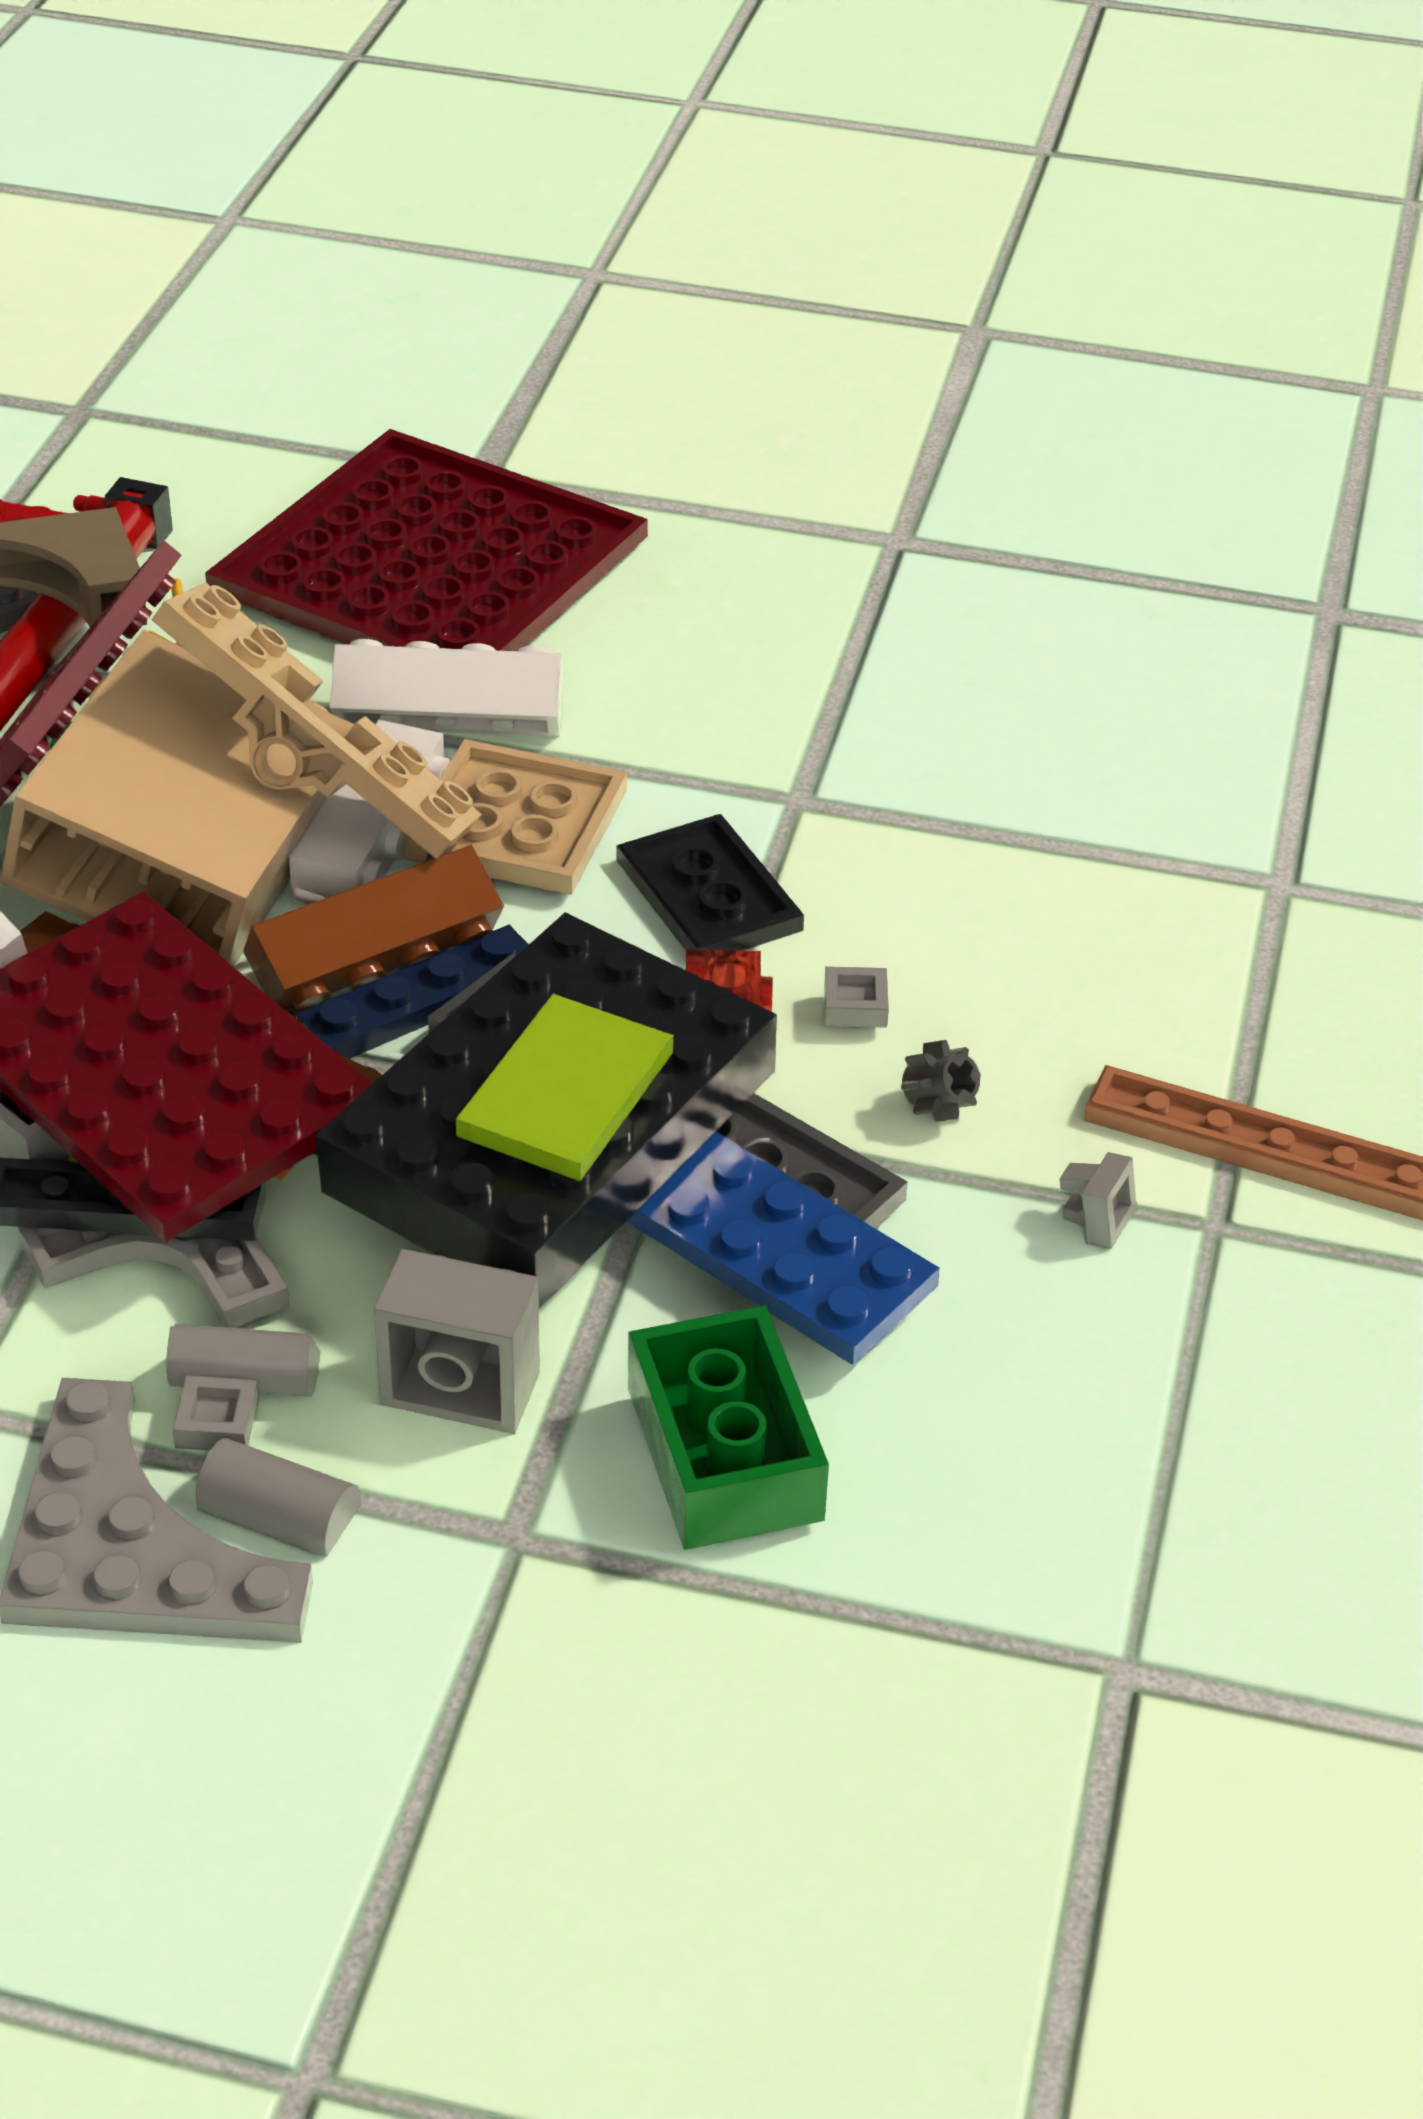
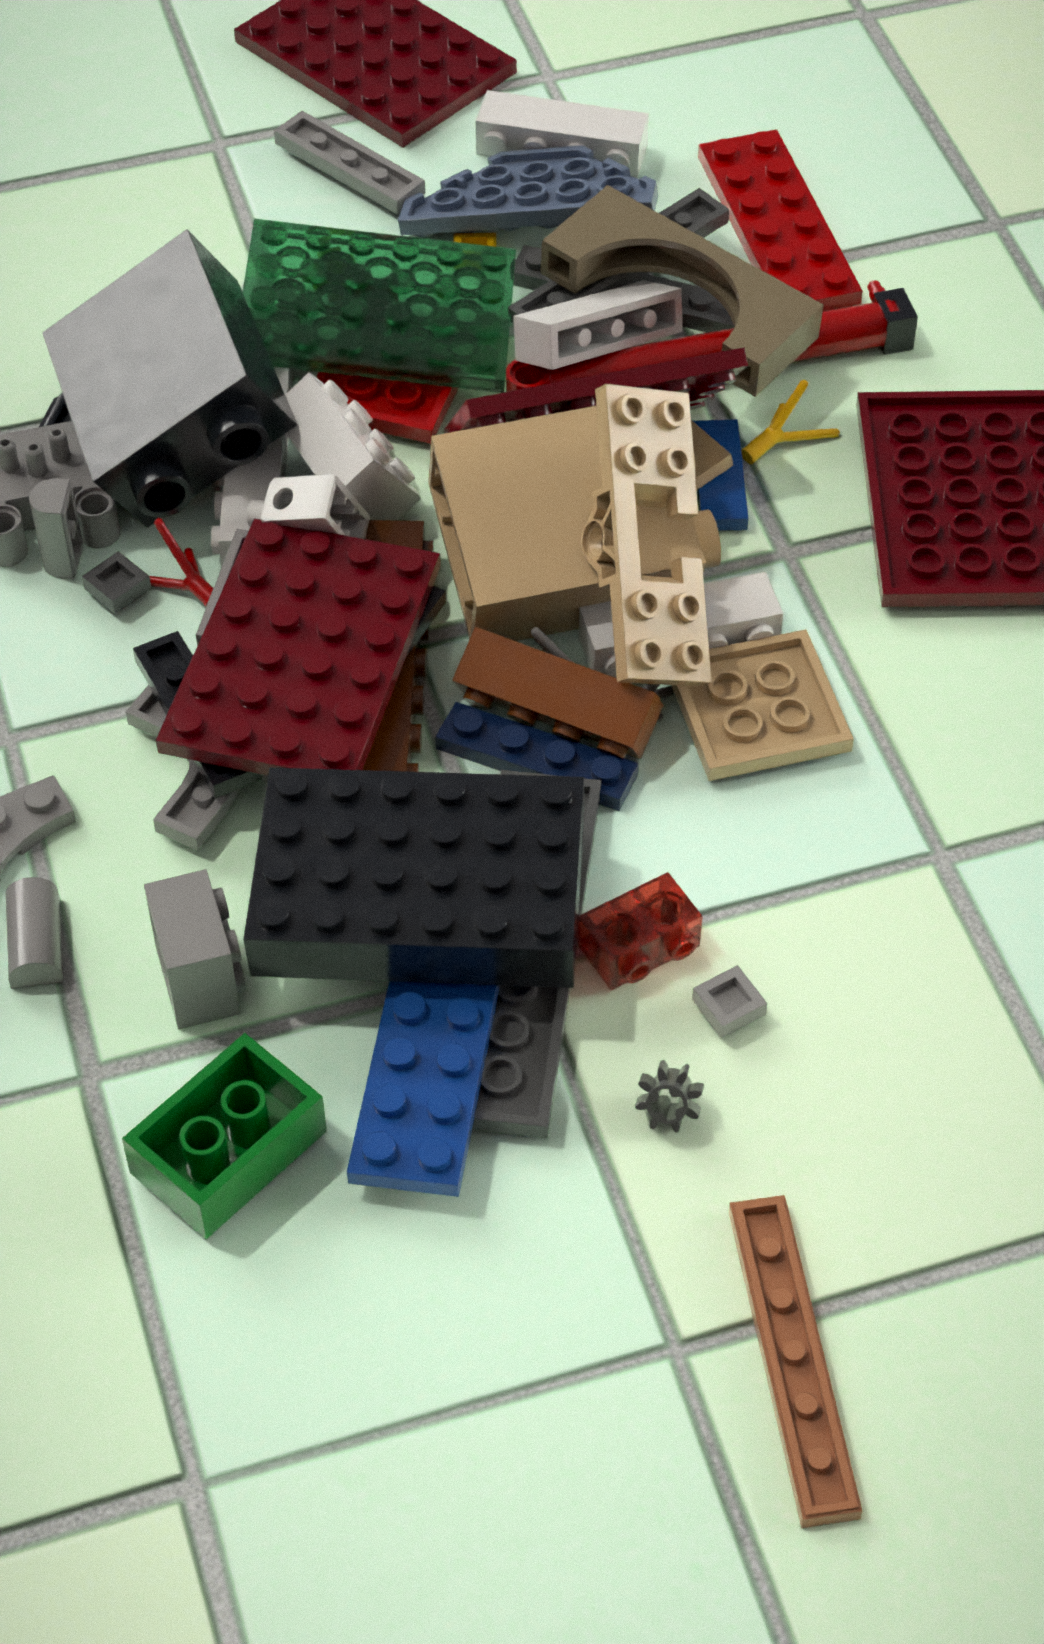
camera: 60 degrees right, 10 degrees up
light grey brick [166,1324,321,1397] -> none
light grey plate [172,1375,259,1451] -> none
white brick [330,639,563,737] -> none
lime tile [456,994,674,1181] -> none
black tile [616,814,804,965] -> none
light grey tile [1059,1152,1137,1249] -> none

